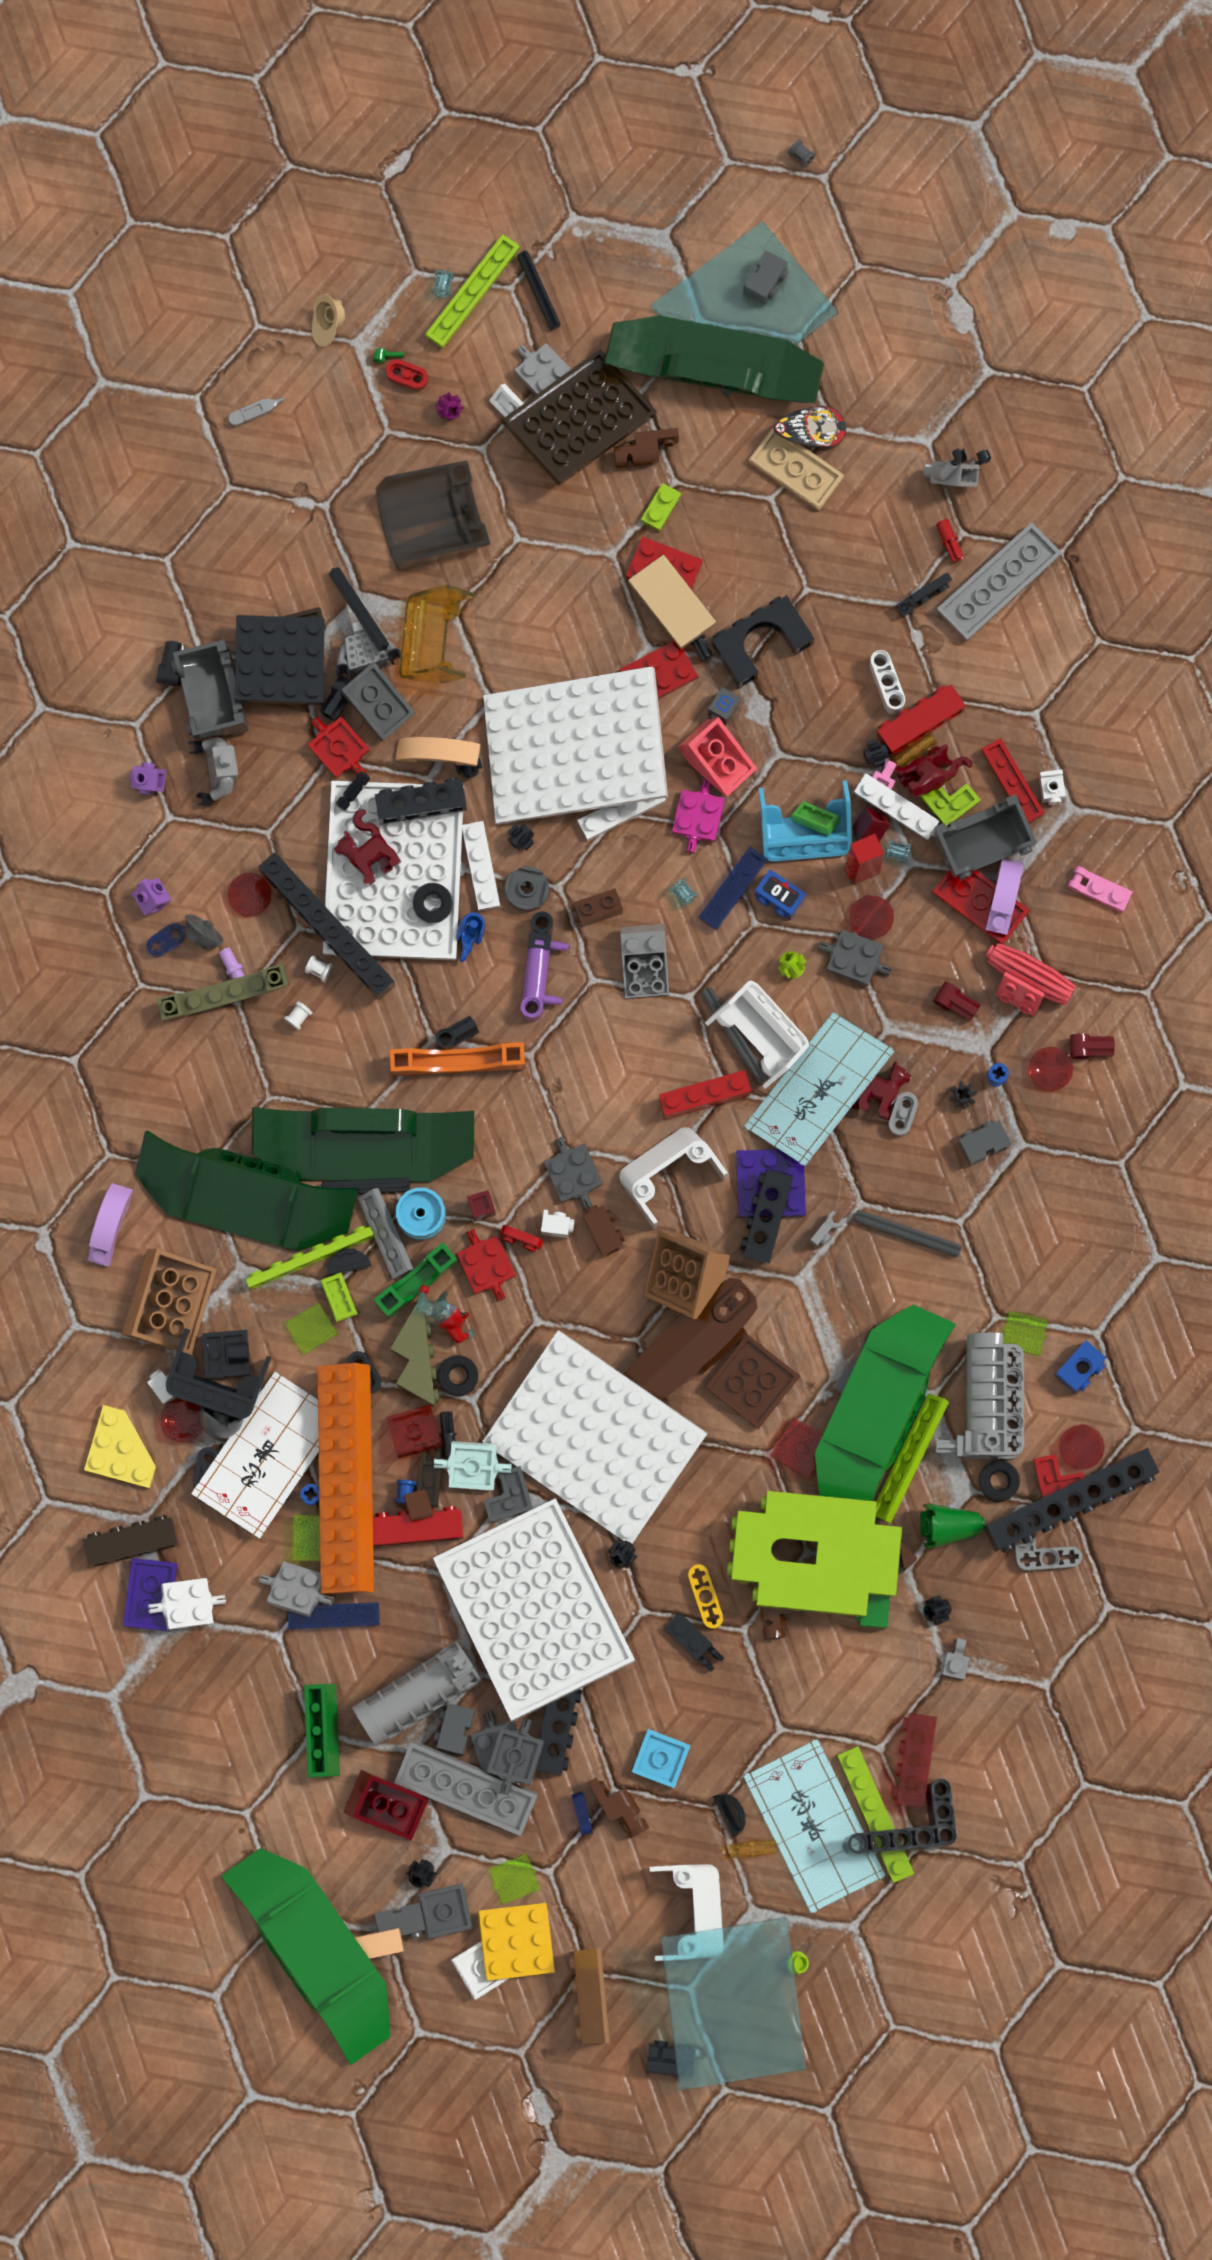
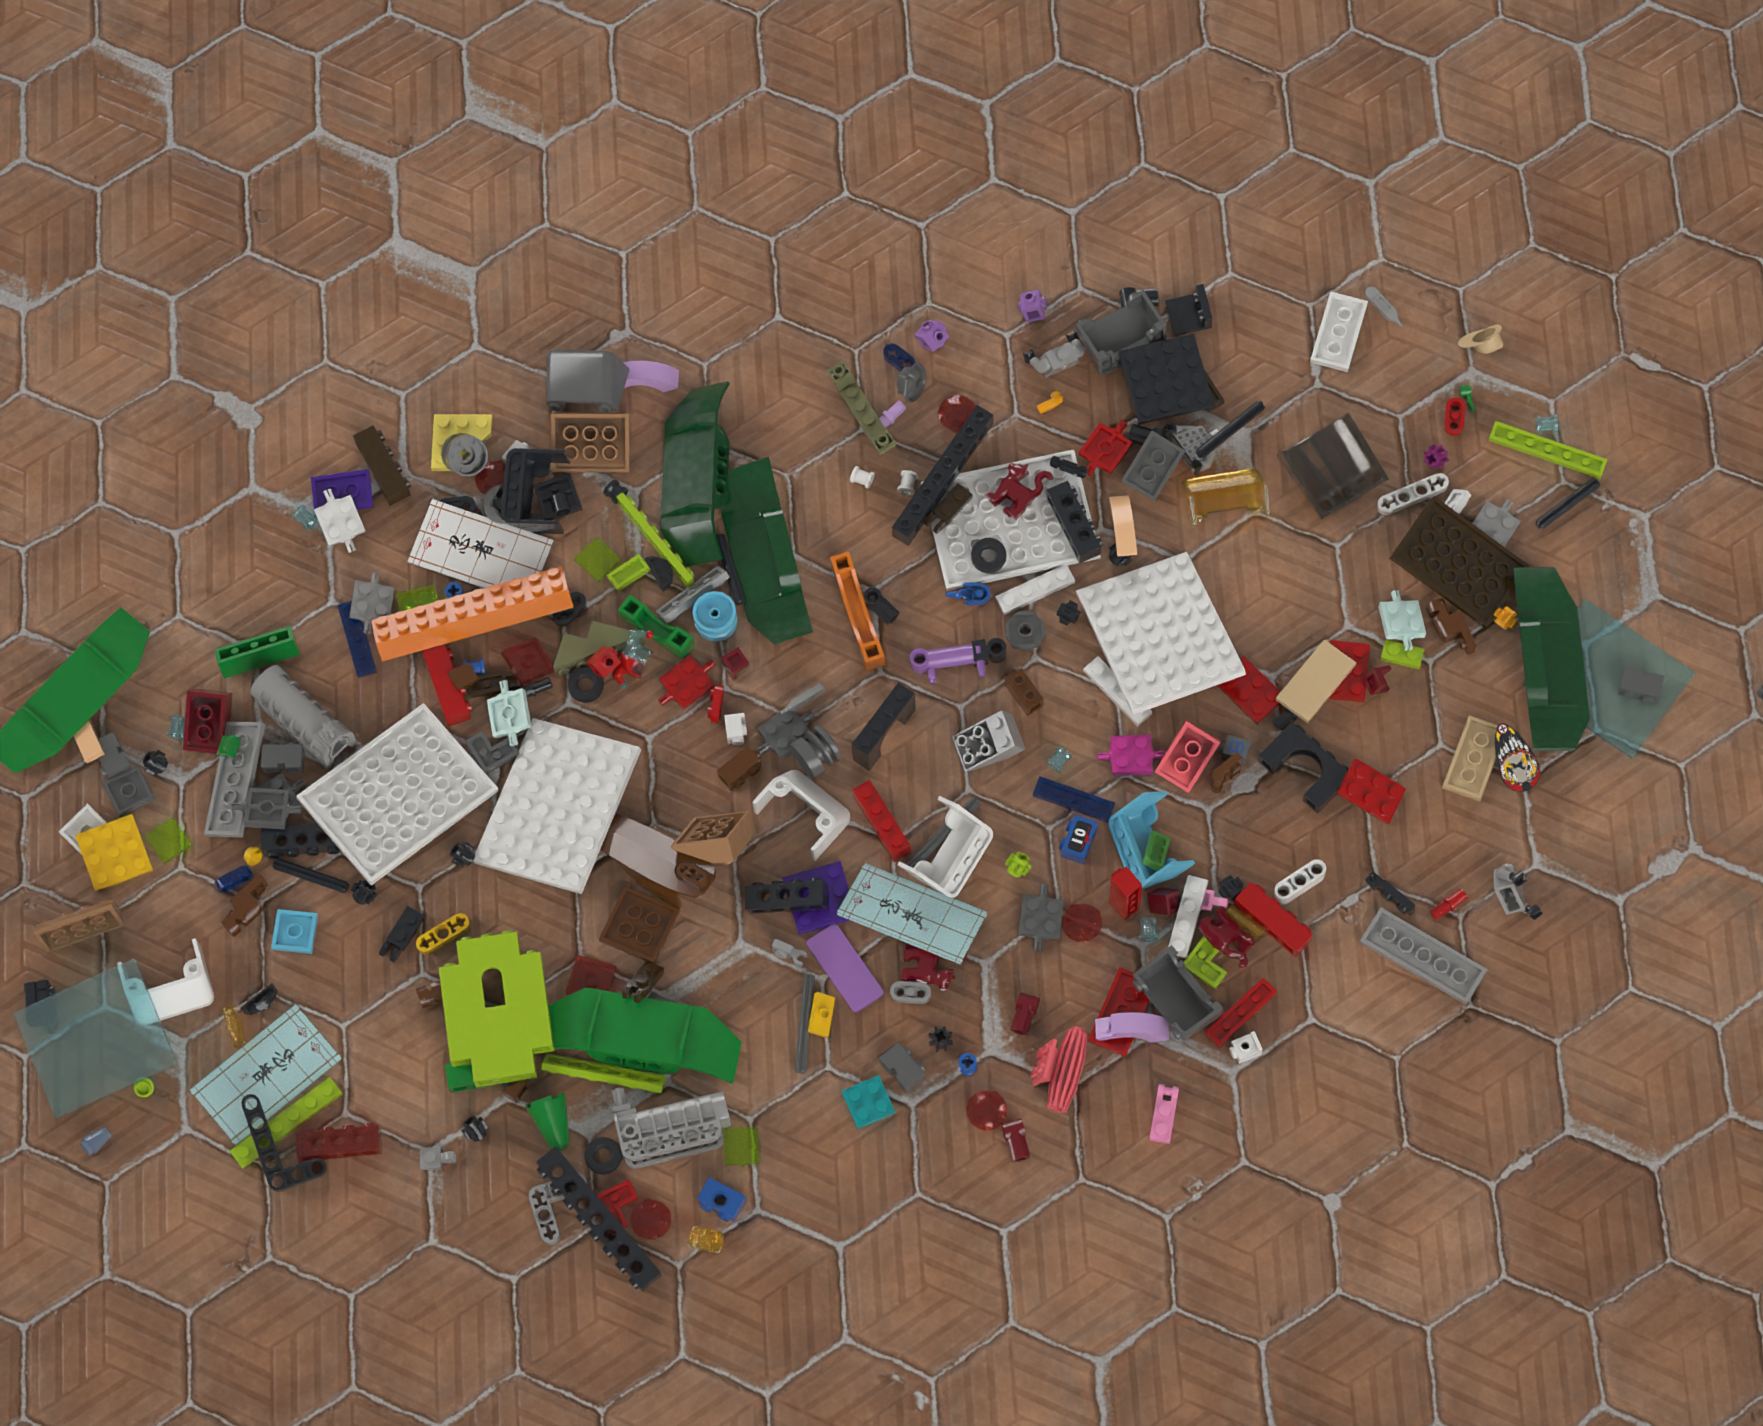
camera: 80 degrees right, 10 degrees down
none -> sand blue cone [80,1127,112,1156]
none -> clear light blue bush [166,715,185,740]
none -> green slope [217,735,240,758]
none -> yellow plate [244,846,262,866]
none -> black axle [272,858,349,893]
none -> clear light blue bush [292,505,318,531]
none -> black gear [351,880,378,905]
none -> dark grey wheel [441,433,488,476]
none -> dark grey windscreen [546,350,629,412]
none -> red brick [586,646,621,679]
none -> black wheel [603,479,628,504]
none -> dark brown hinge [622,961,664,1003]
none -> clear yellow gear [688,1226,724,1253]
none -> light grey piece [780,683,826,714]
none -> dark grey wheel [789,725,842,779]
none -> medium lavender piece [807,924,884,1013]
none -> yellow plate [808,992,835,1037]
none -> teal plate [841,1075,895,1129]
none -> black arch [851,682,916,771]
none -> dark brown hinge [923,483,973,534]
none -> light orange arm [1037,391,1063,414]
none -> black bracket [1165,284,1213,336]
none -> reddish brown plate [1211,752,1243,793]
none -> white plate [1310,291,1368,372]
none -> red plate [1337,758,1406,824]
none -> dark red panel [1363,665,1392,695]
none -> white beam [1377,473,1449,515]
none -> light aqua plate [1378,590,1426,651]
none -> light orange gear [1493,606,1518,630]

